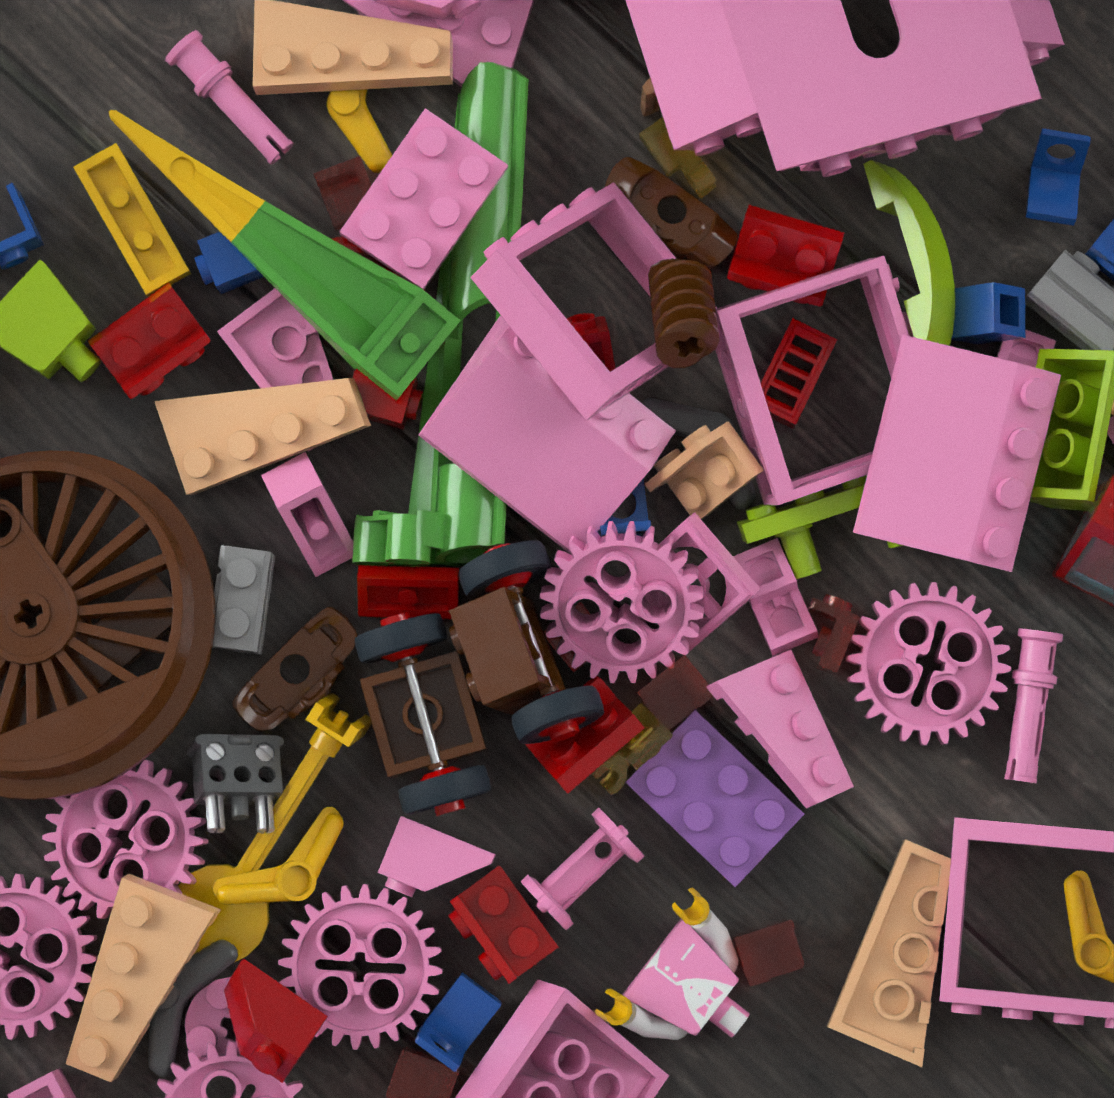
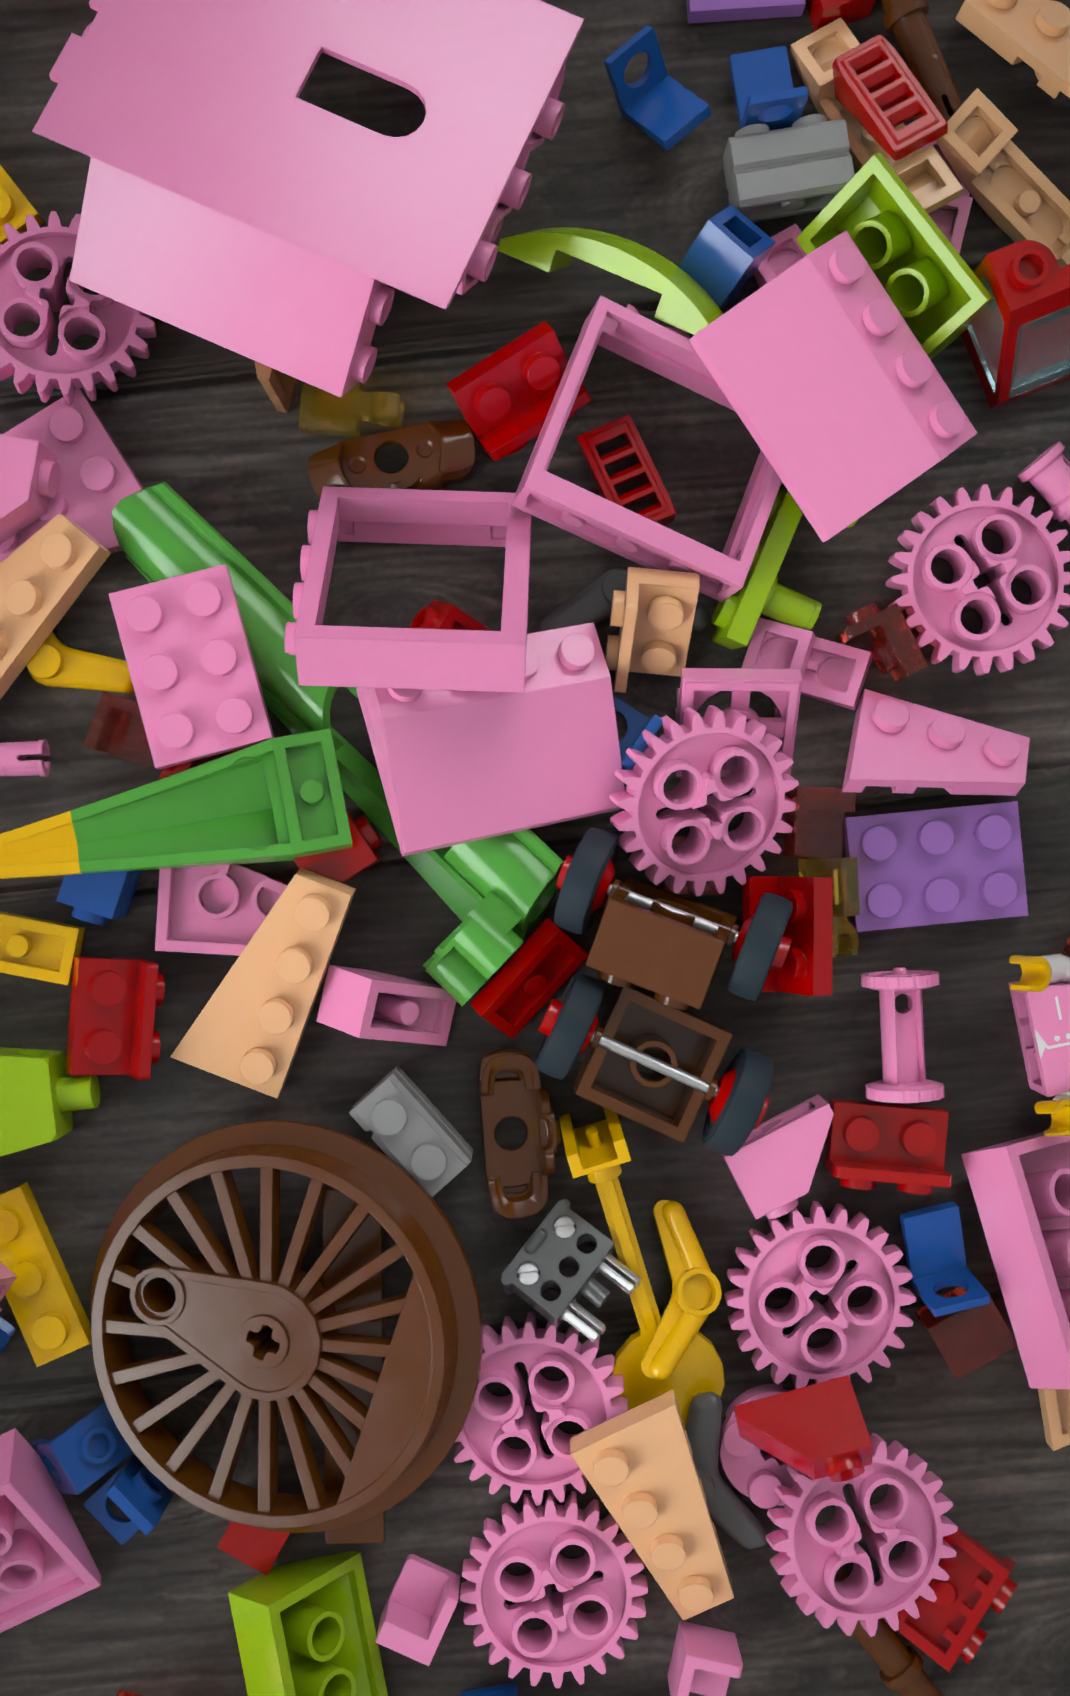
camera: 50 degrees left, 5 degrees up
reddish brown piece [648,258,720,369] -> none

